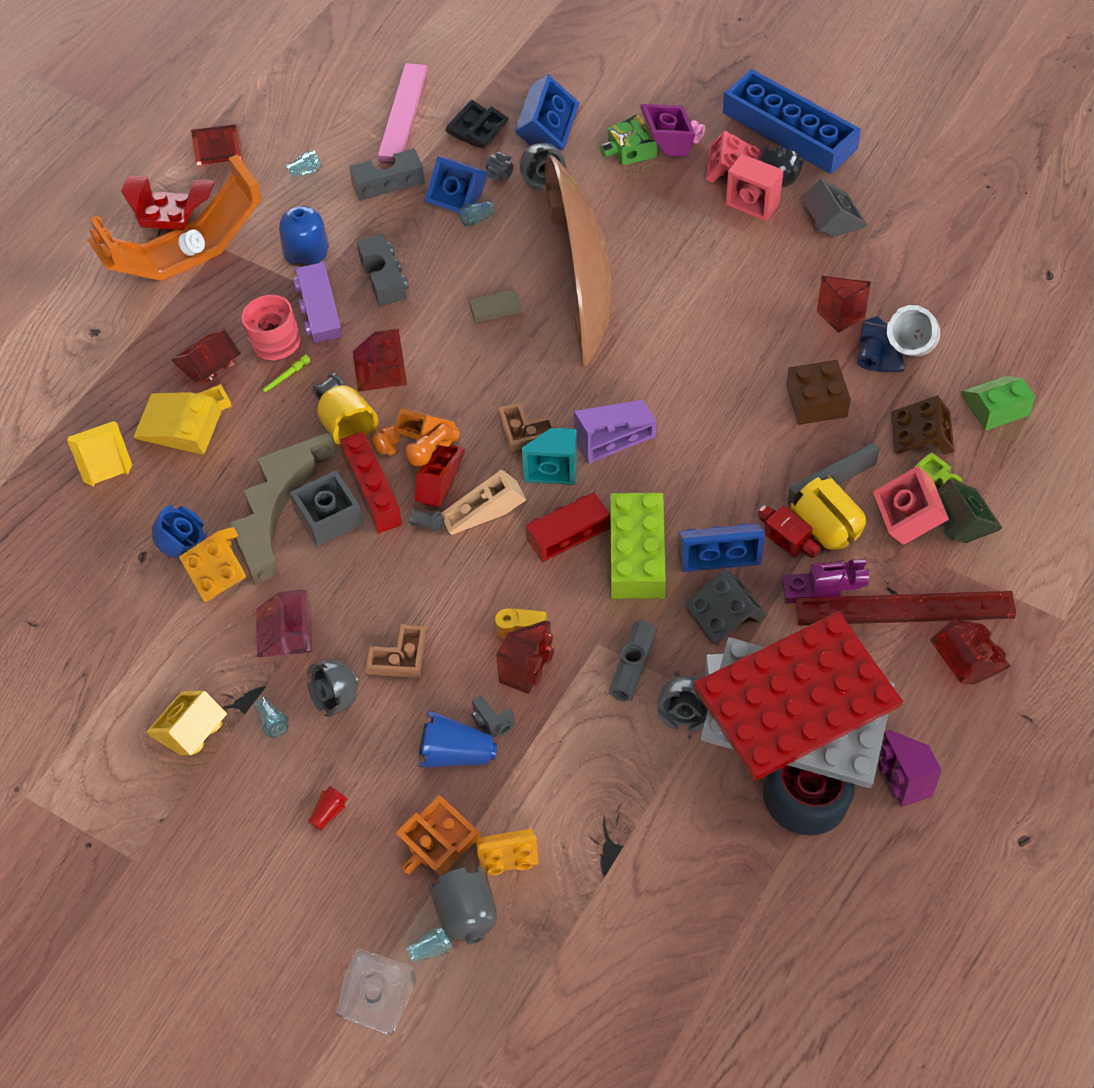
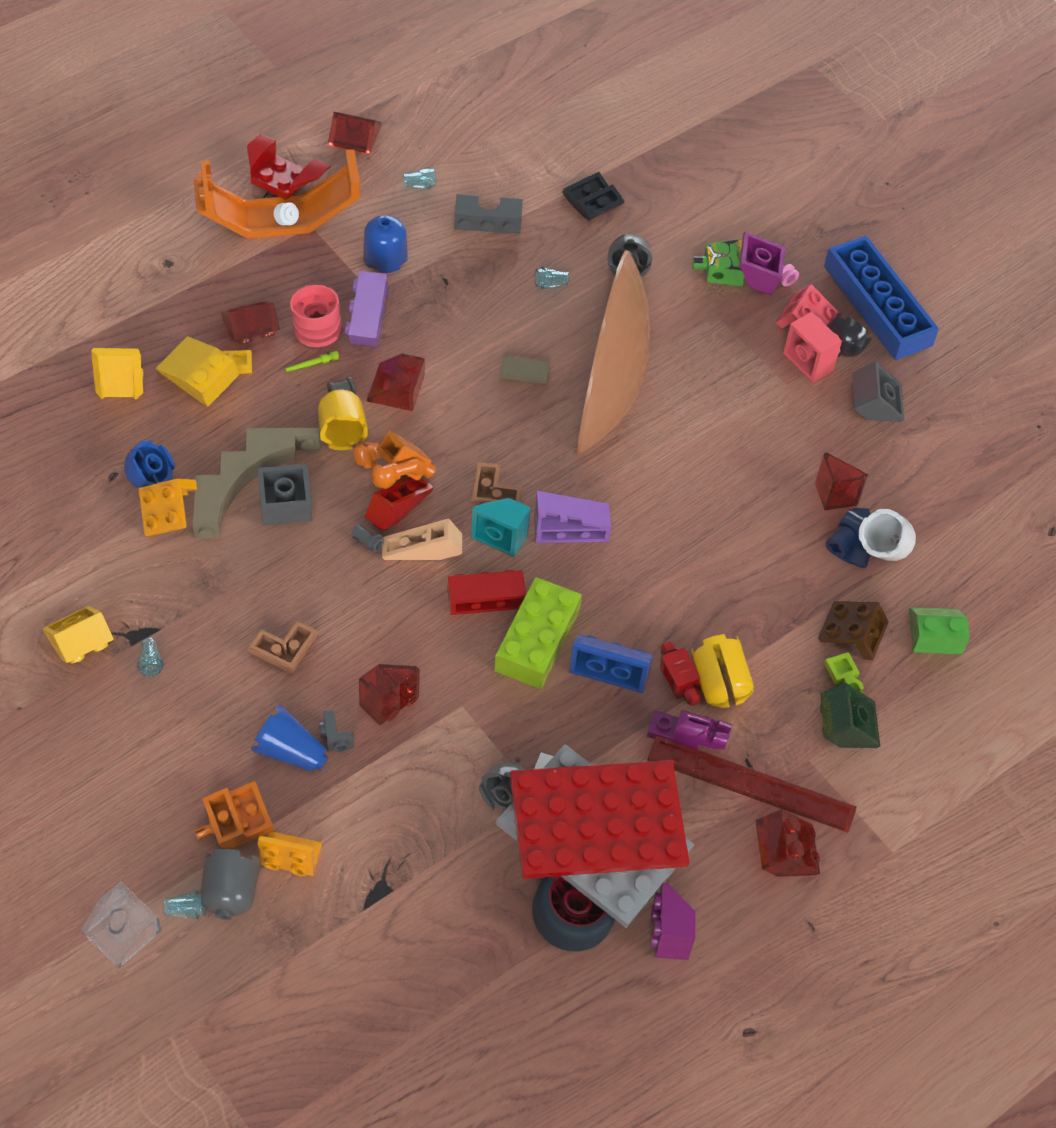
camera: 15 degrees right, 0 degrees up
clear pink slope [256,589,312,657] -> none
dark grey cylinder [307,659,359,717] -> none
red cone [308,786,348,831] -> none
red brick [339,431,402,534] -> none
dark grey arch [357,233,409,307] -> none
bright pink tile [378,63,427,163] -> none
blue slope [425,156,488,215] -> none
dark grey gear [485,152,514,182] -> none
yellow leg [495,609,548,648] -> none
blue slope [515,74,580,150] -> none
dark grey piece [609,620,657,702] -> none
dark grey bracket [686,569,767,644] -> none
reddish brown brick [786,360,851,425] -> none
dark grey tile [787,443,879,506] -> none
coral brick [873,466,949,545] -> none

